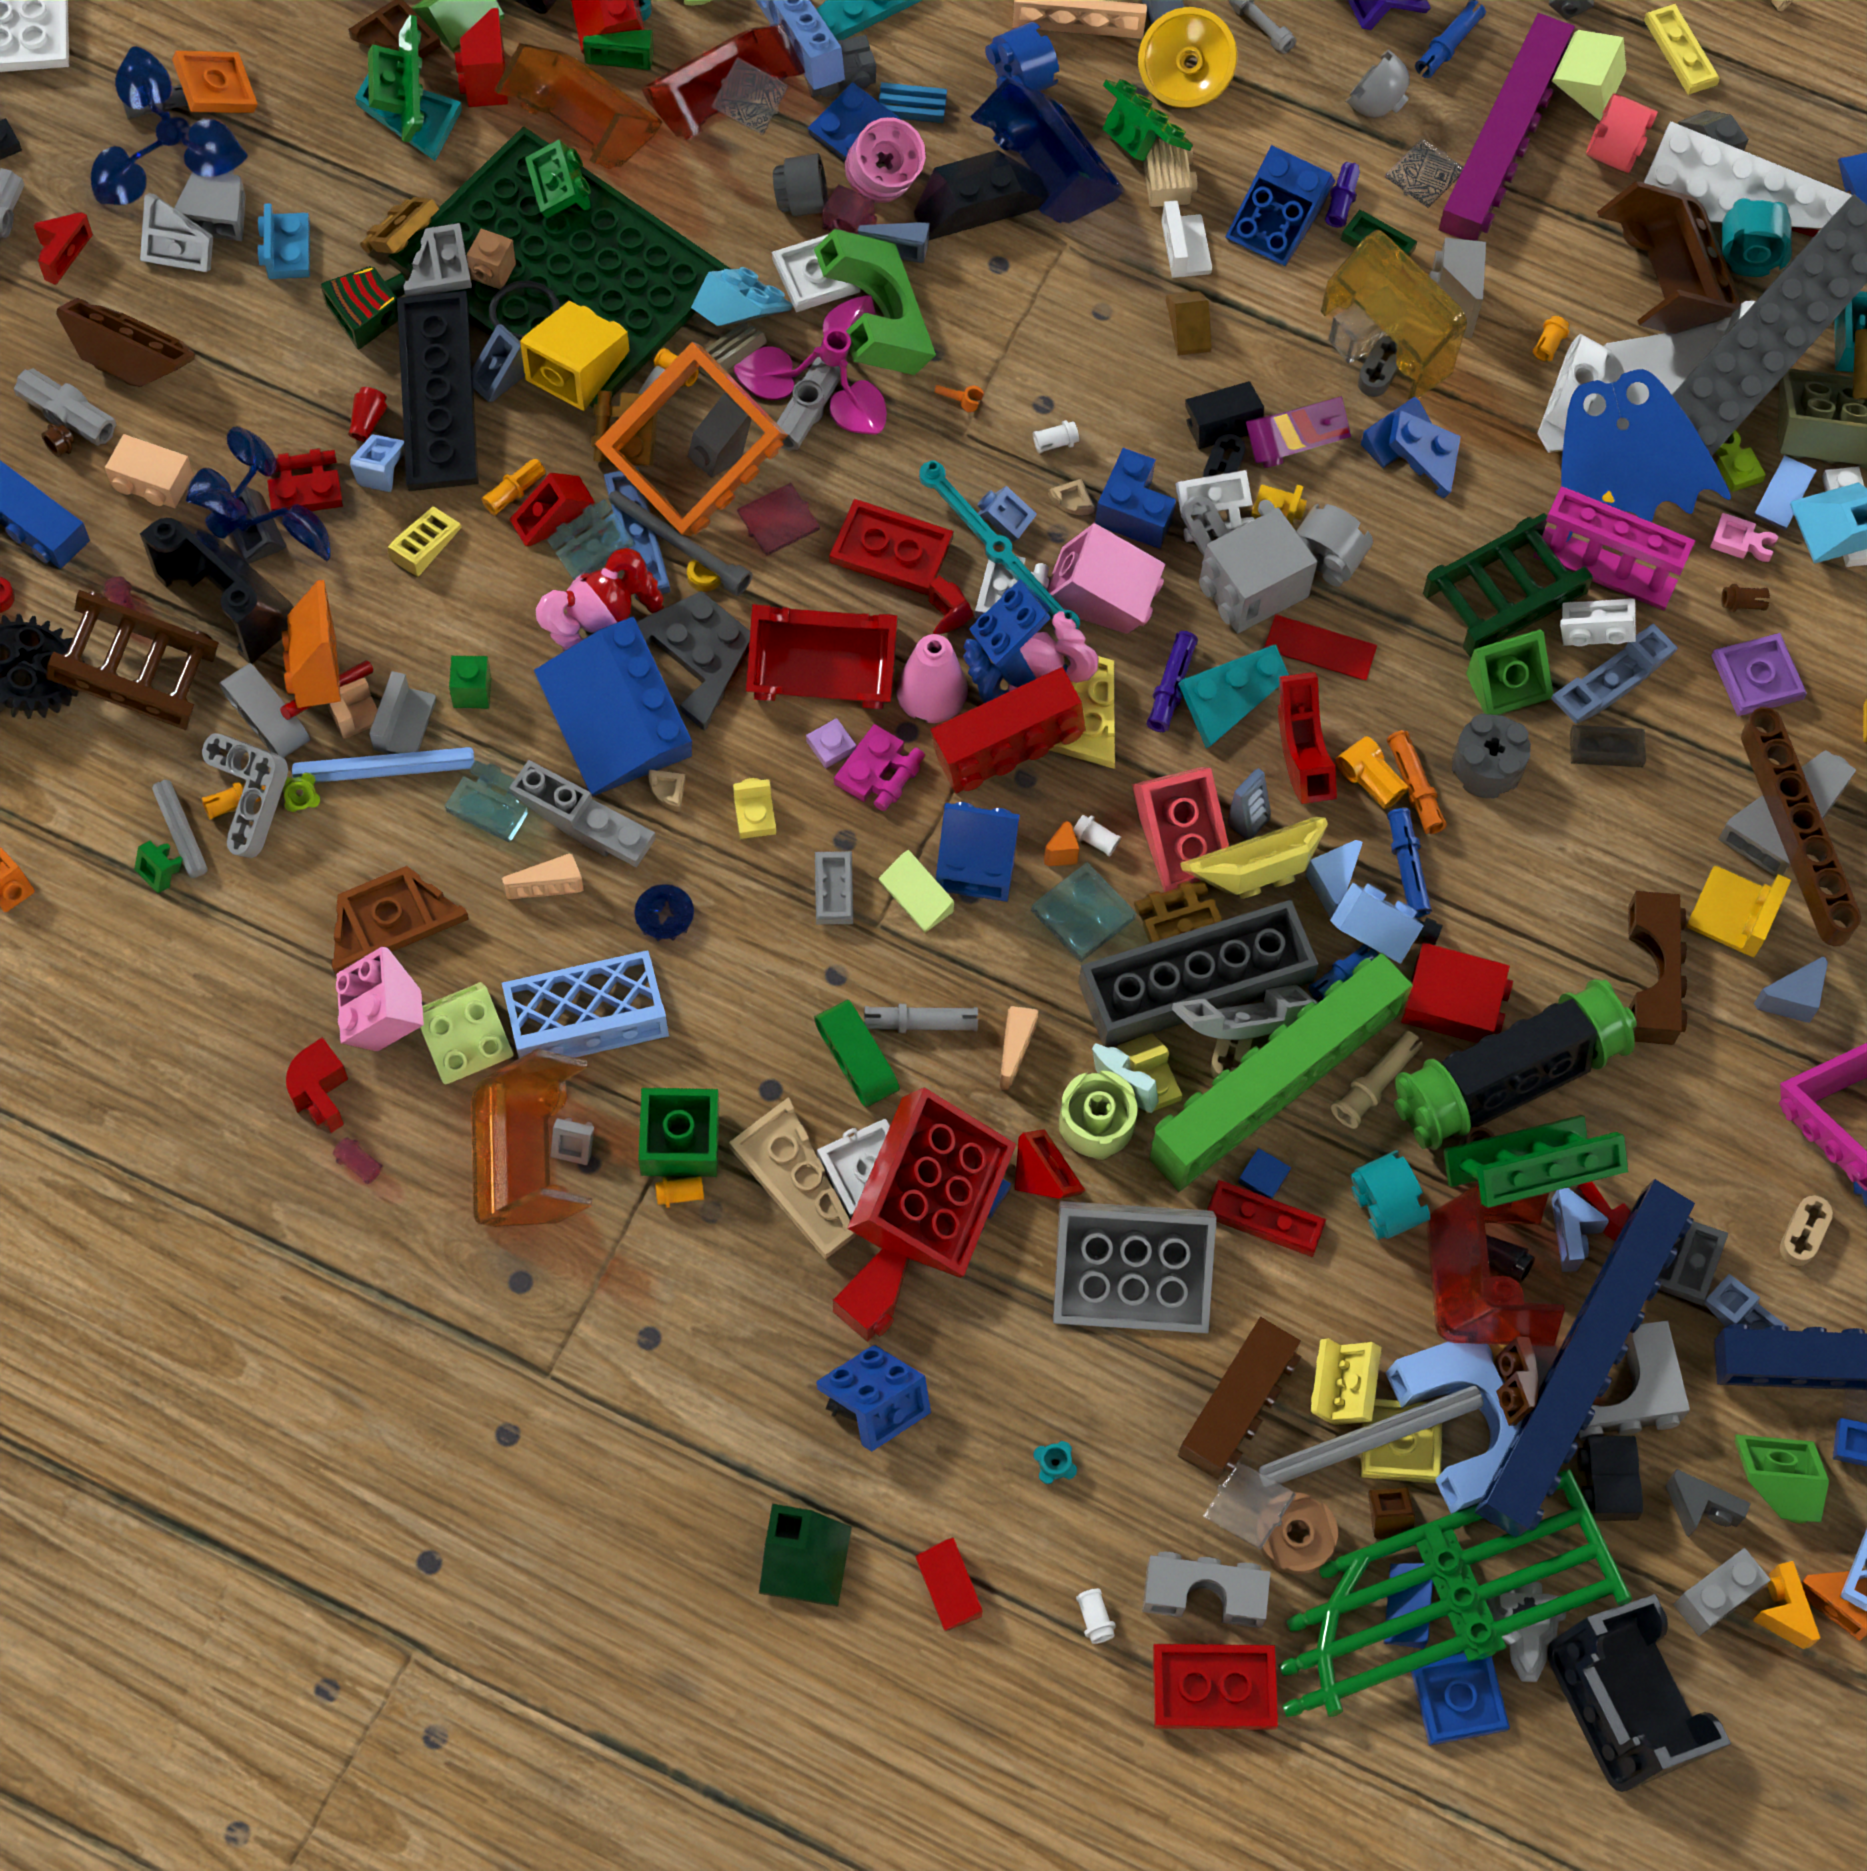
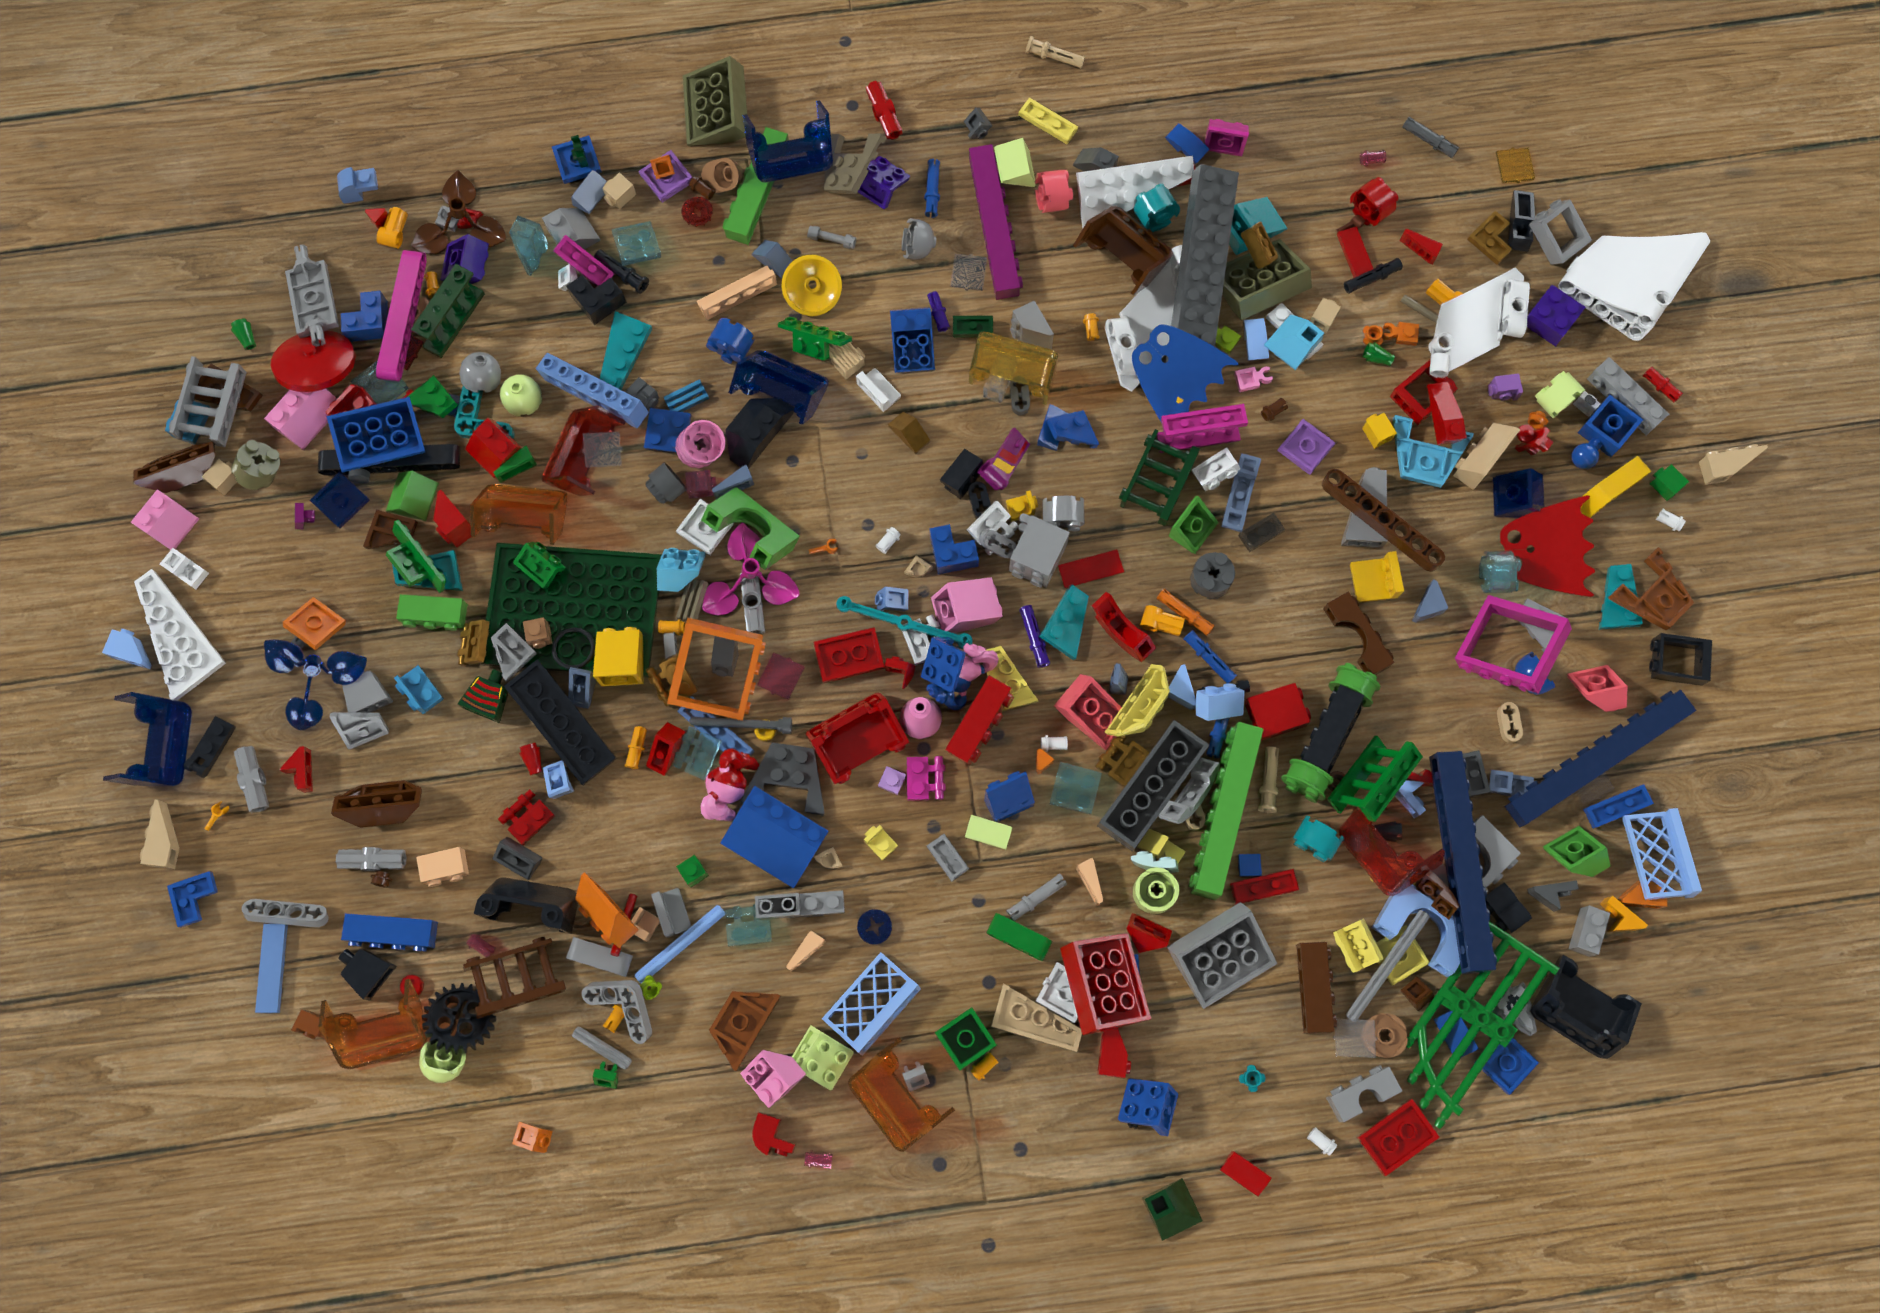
camera: 30 degrees left, 10 degrees up
clear blue plant [186,426,331,562] -> none
light yellow slope [387,506,462,577] -> none
none -> bright green brick [396,594,468,631]

